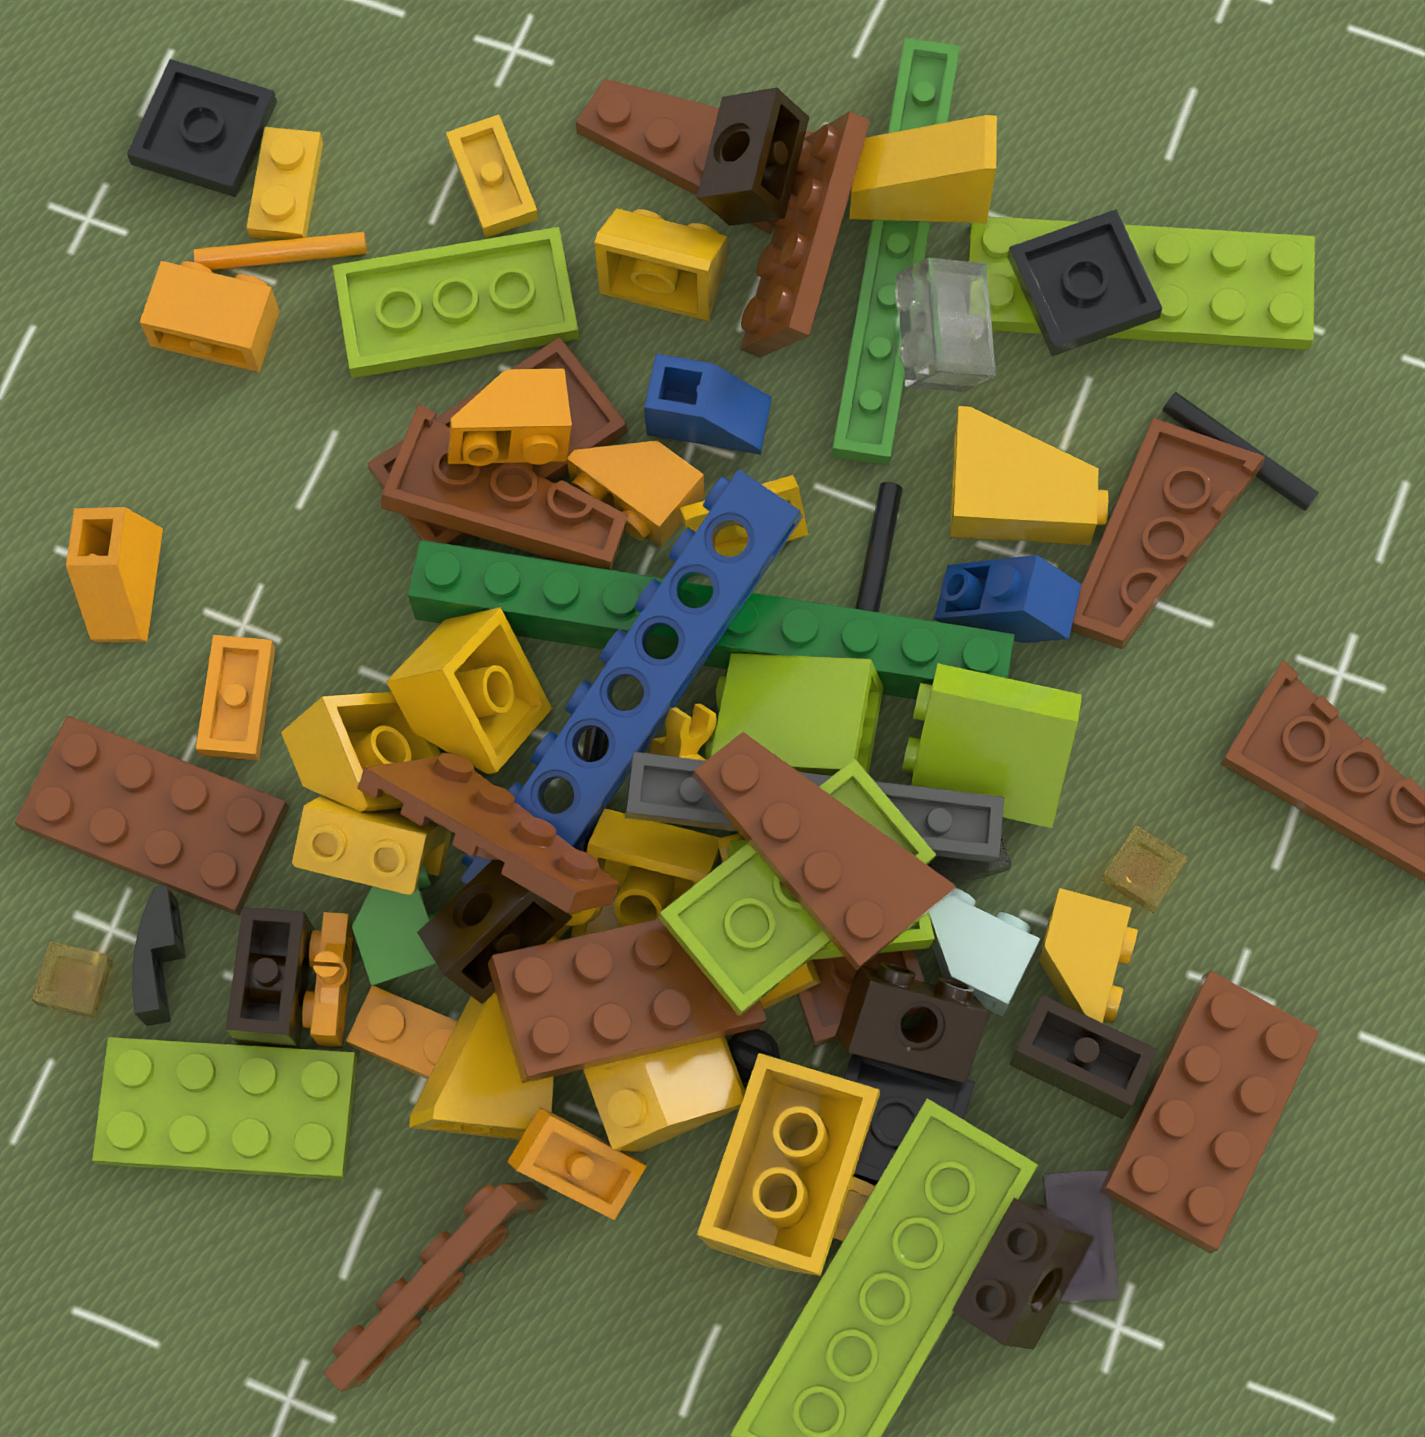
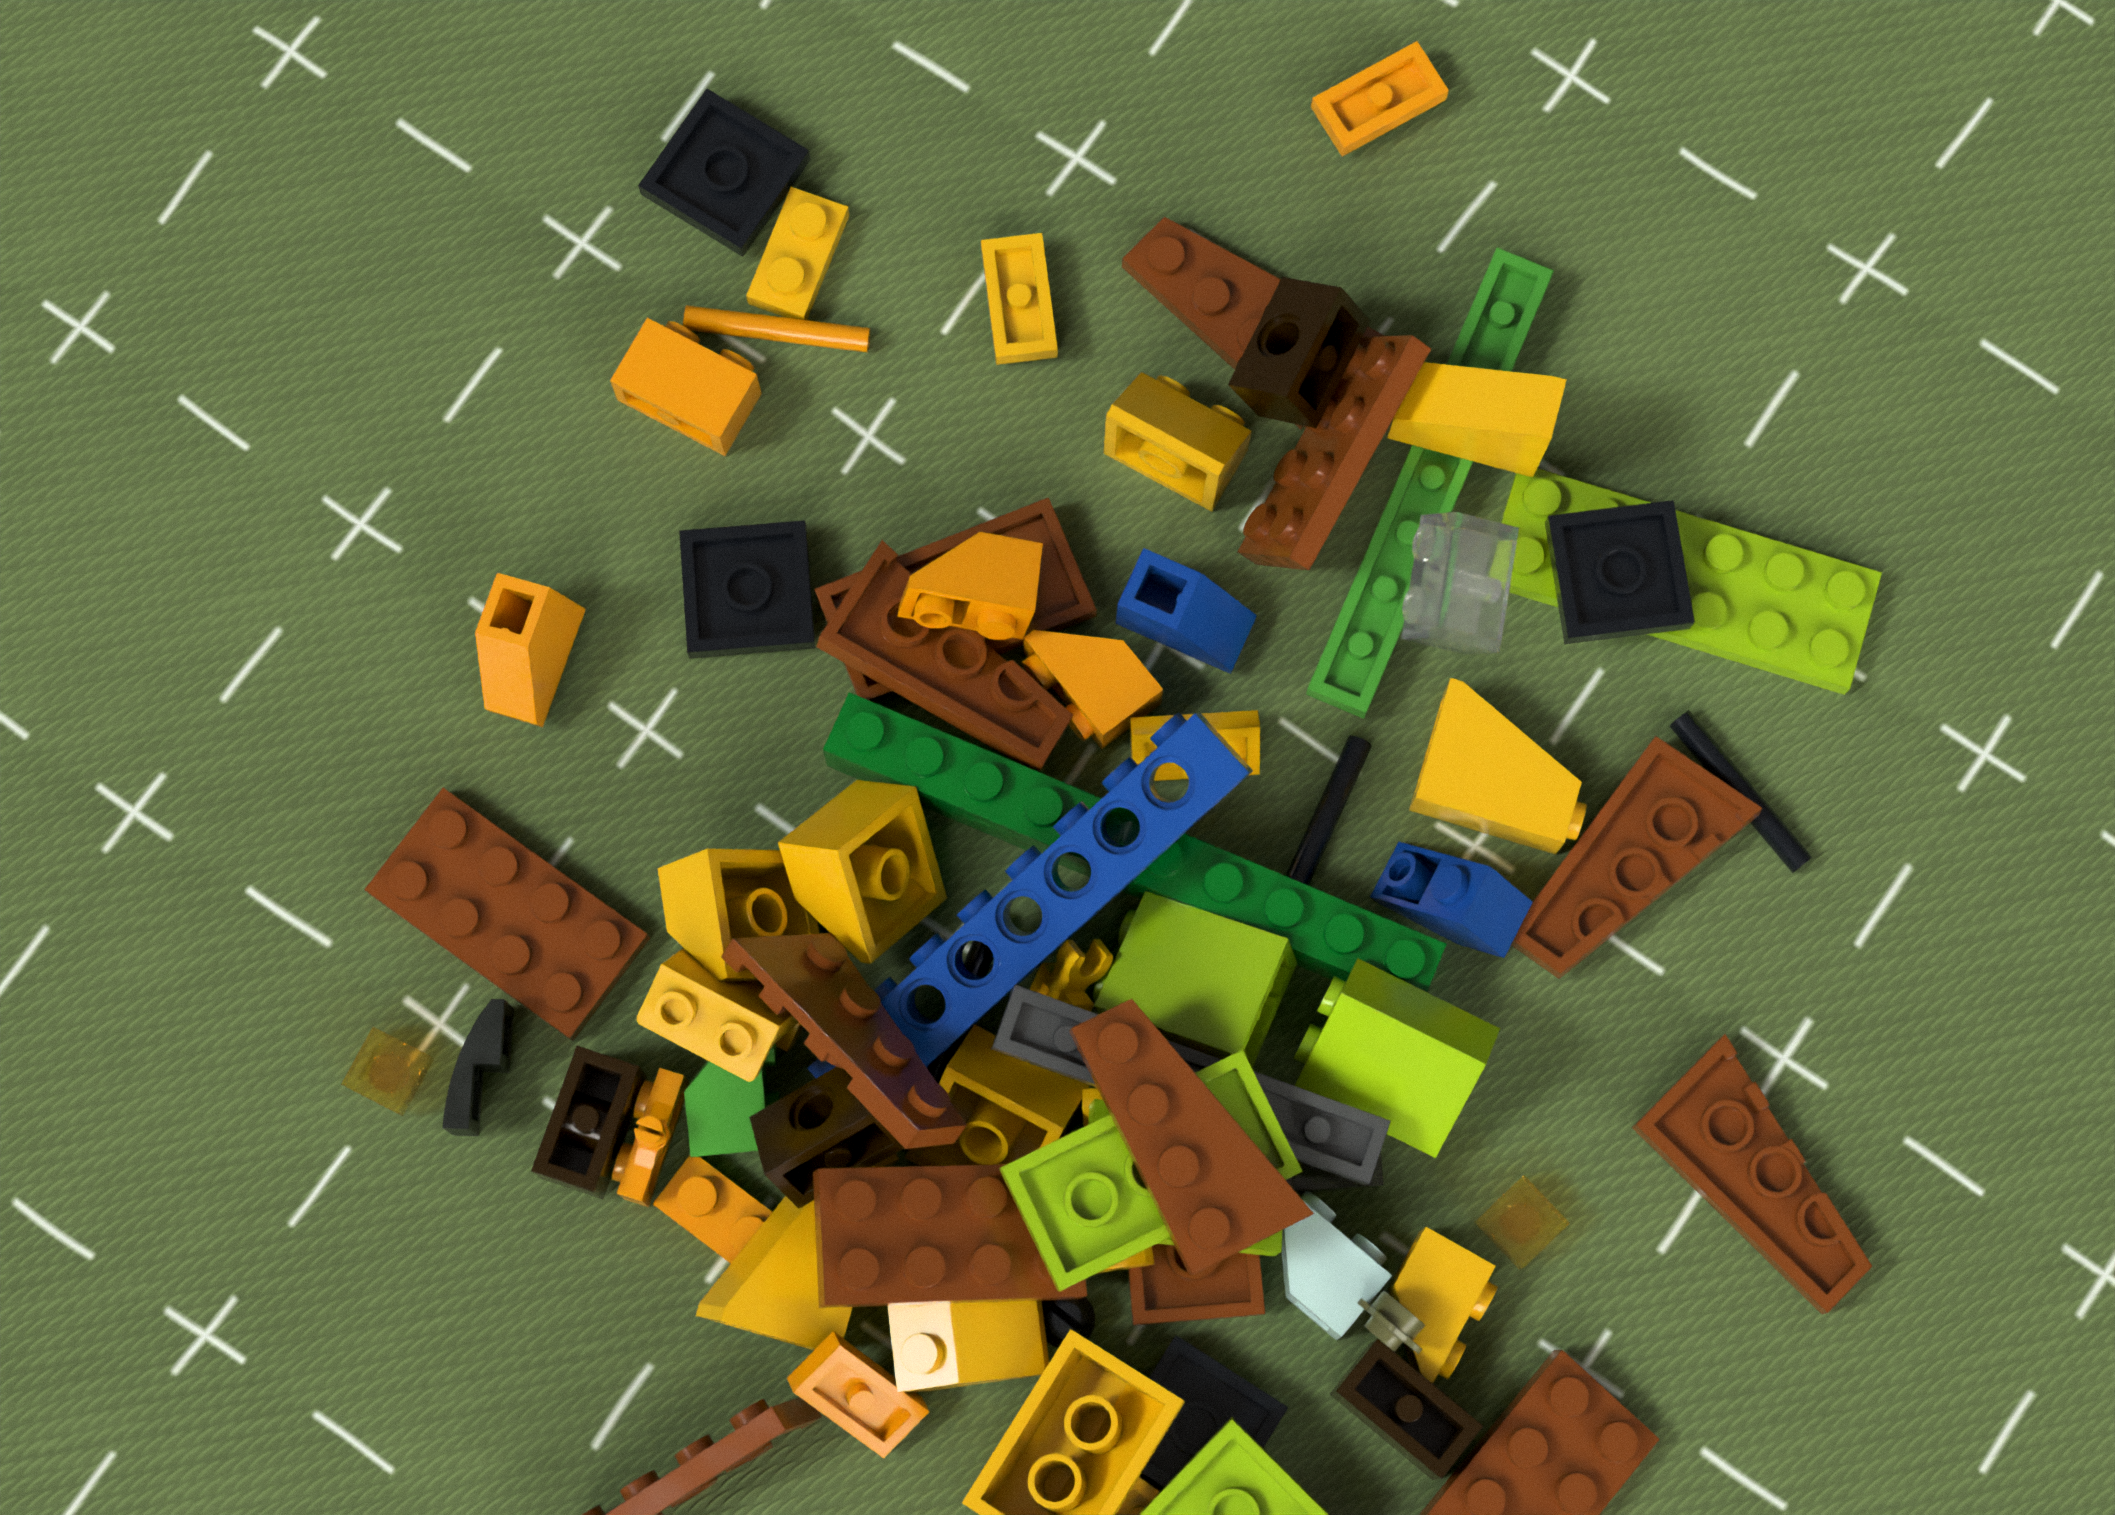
camera: 10 degrees right, 5 degrees up
lime plate [92,1037,358,1180] -> none
light orange plate [196,635,276,761] -> none
lime plate [333,227,579,378] -> none
dark brown brick [836,962,989,1083] -> none
none -> black plate [679,520,816,659]
none -> olive plate [1357,1291,1425,1354]

